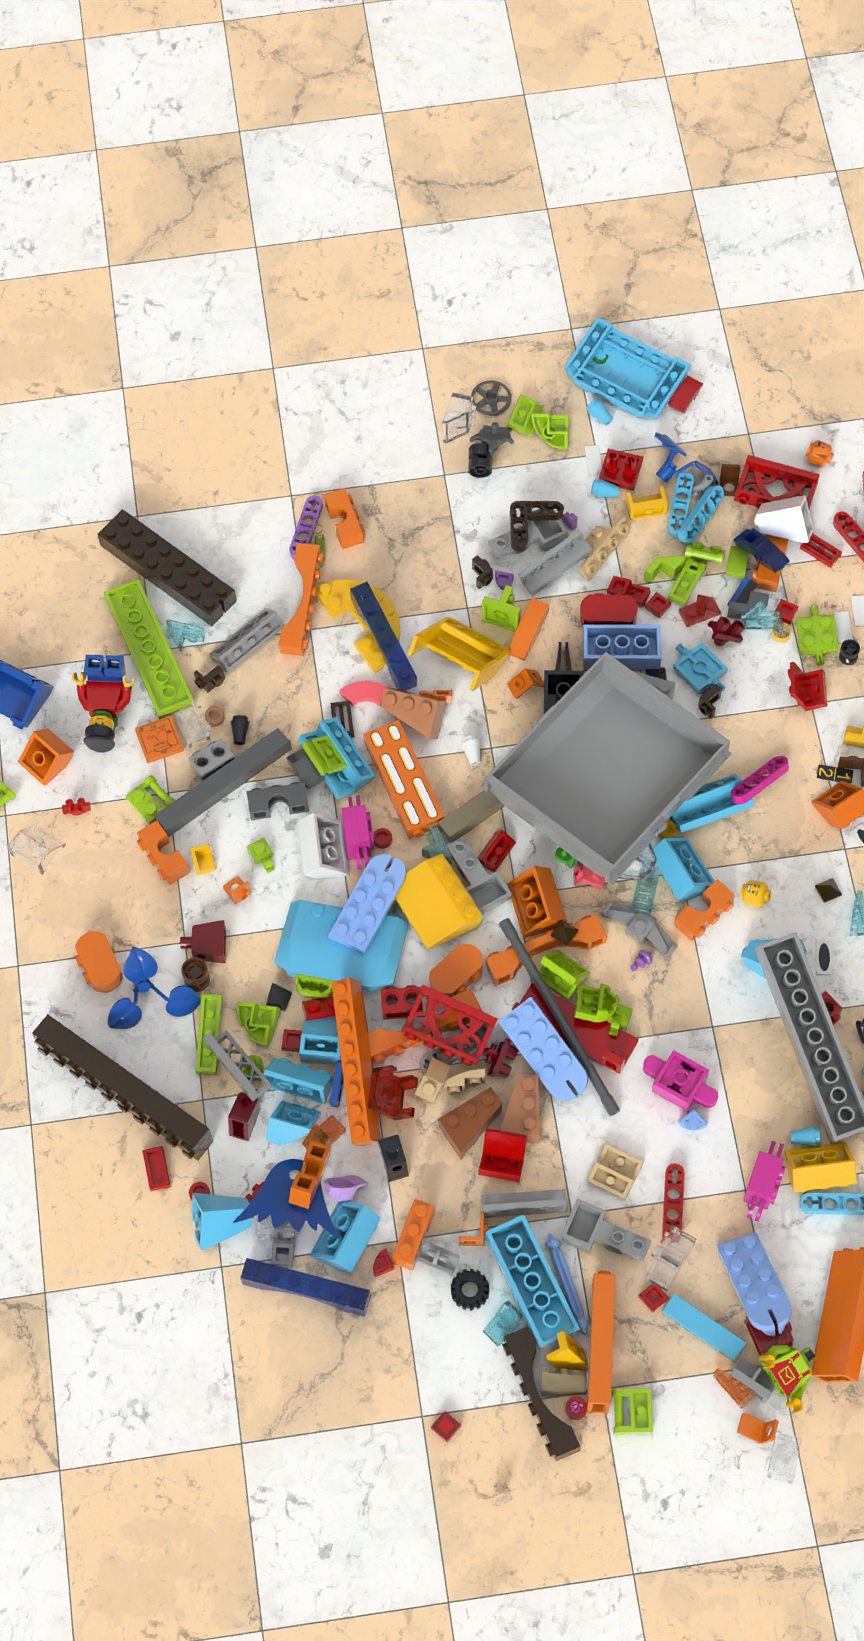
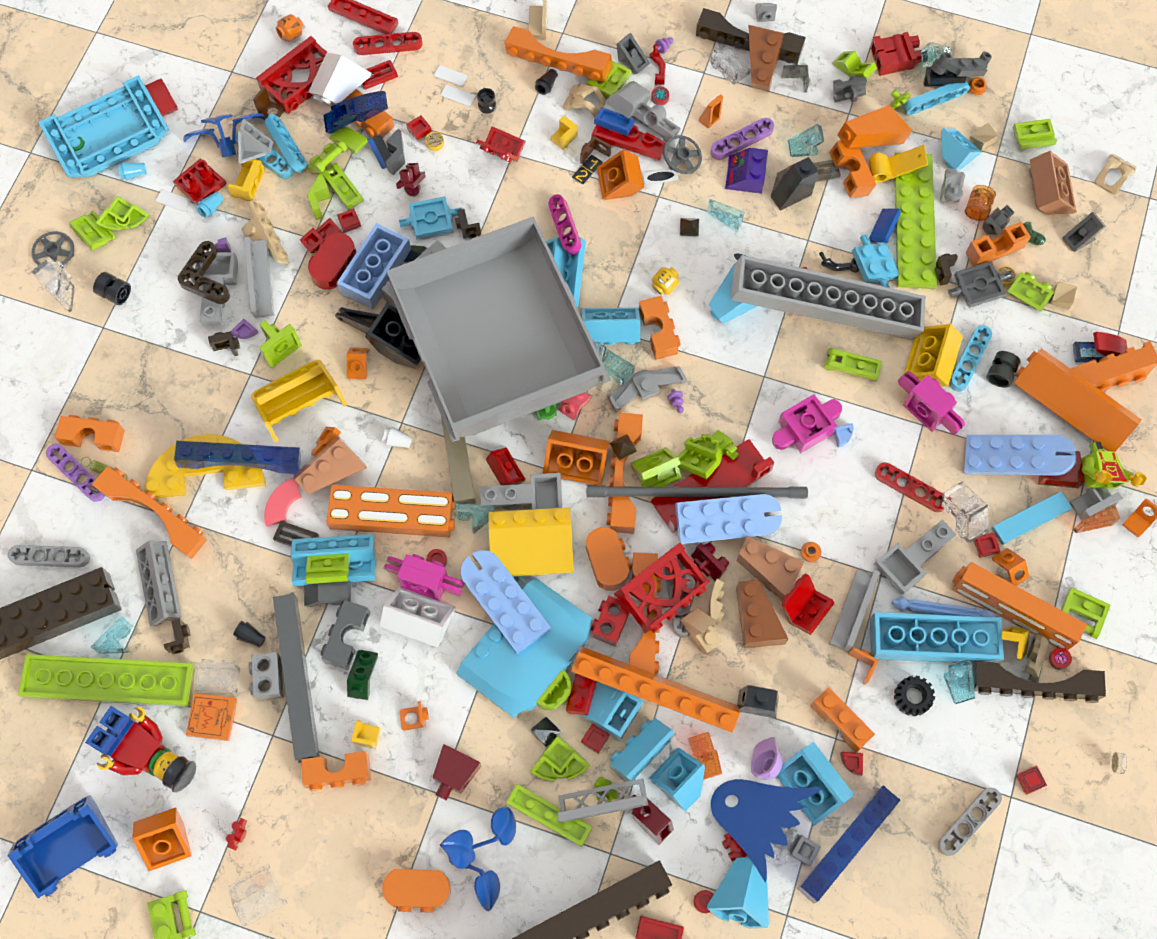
camera: 65 degrees left, 5 degrees up
lime plate [126,775,175,825] -> none
reddish brown wheel [181,957,210,992] -> none
medium nougat tile [205,706,225,727] -> none
lime plate [247,838,275,873] -> none
orange arch [289,1141,331,1209] -> none
blue tile [330,1061,344,1108] -> none
clear red panel [368,1065,418,1120] -> none
light grey hips [416,1241,460,1276] -> none
dark grey piece [469,422,514,454] -> none
orange slope [508,598,549,661] -> none
tan slope [587,1144,644,1199] -> none
clear red slope [679,595,721,627] -> none
light grey arm [692,474,713,499] -> none
clear light blue slope [741,600,783,629] -> none
medium azure cone [790,1126,821,1147] -> none
lime plate [796,605,838,666] -> none
none -> light grey beam [8,545,90,568]
none -> light grey slope [238,119,274,164]
none -> dark green bracket [347,650,378,700]
none -> orange plate [801,542,822,562]
none -> lime plate [824,348,882,381]
none -> light grey beam [938,787,1002,856]
none -> pearl dark grey wheel [986,351,1021,388]
none -> orange bracket [992,548,1029,586]

